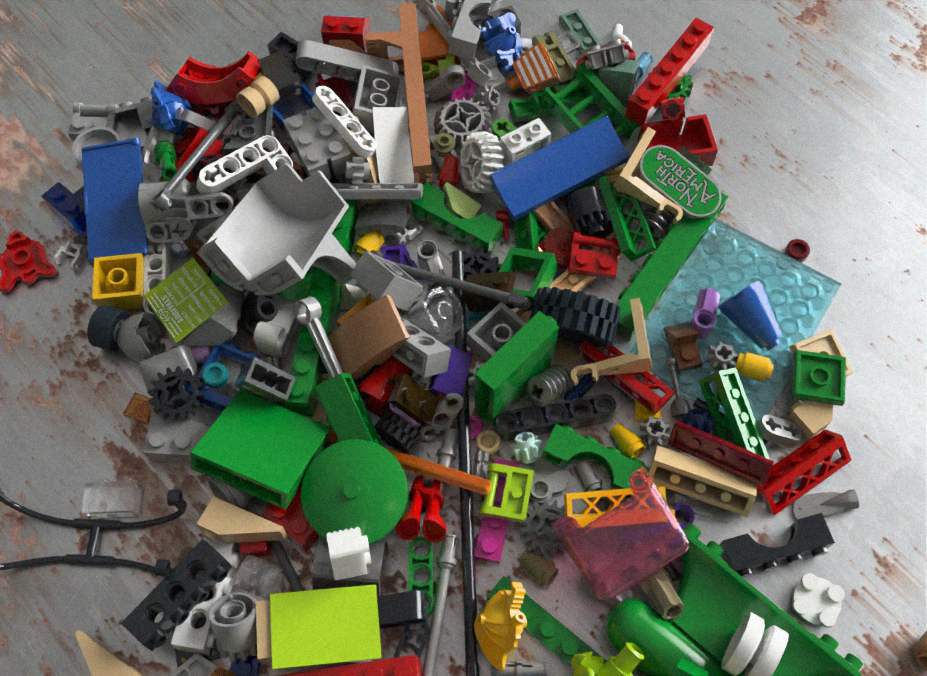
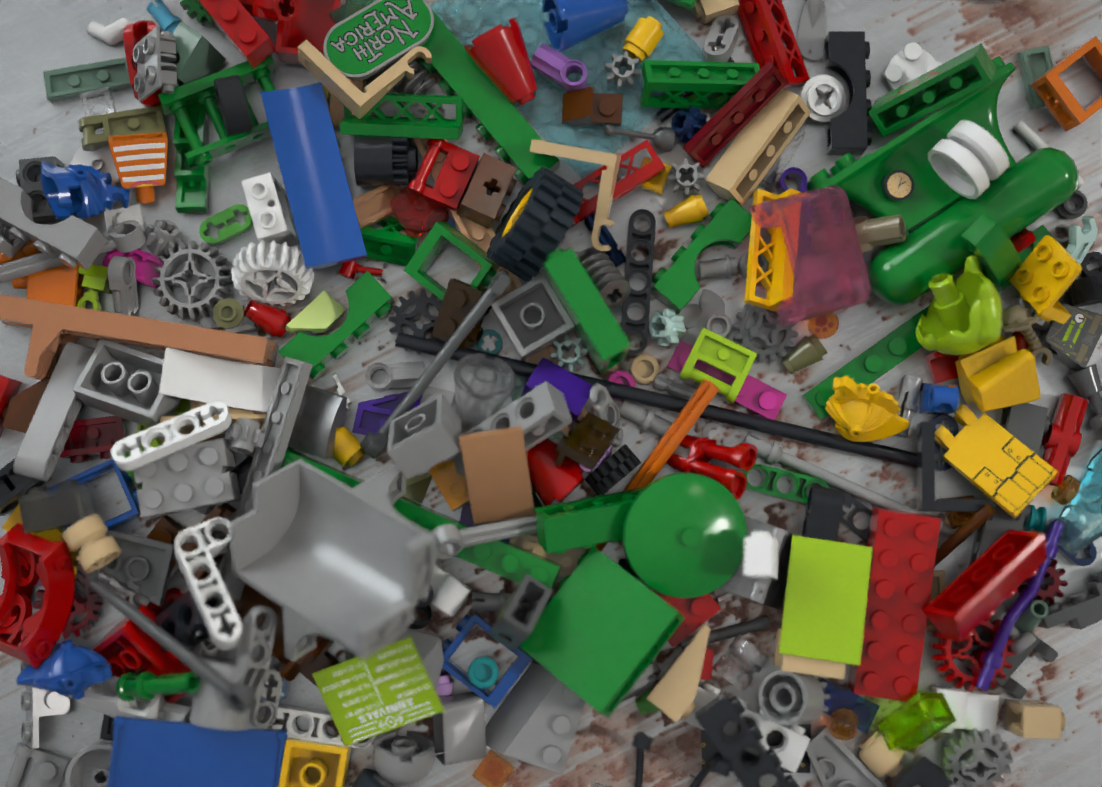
camera: 75 degrees left, 20 degrees up
black gear [147,366,205,422] -> none
light grey piece [175,108,217,132] -> none
none -> black tyre [214,75,252,136]
none -> reddish brown brick [456,153,517,229]
none -> red cone [464,17,538,106]
none -> white gear [800,75,846,123]
none -> clear orange tile [807,308,839,339]
none -> green brick [868,43,996,137]
none -> tile [881,170,914,202]

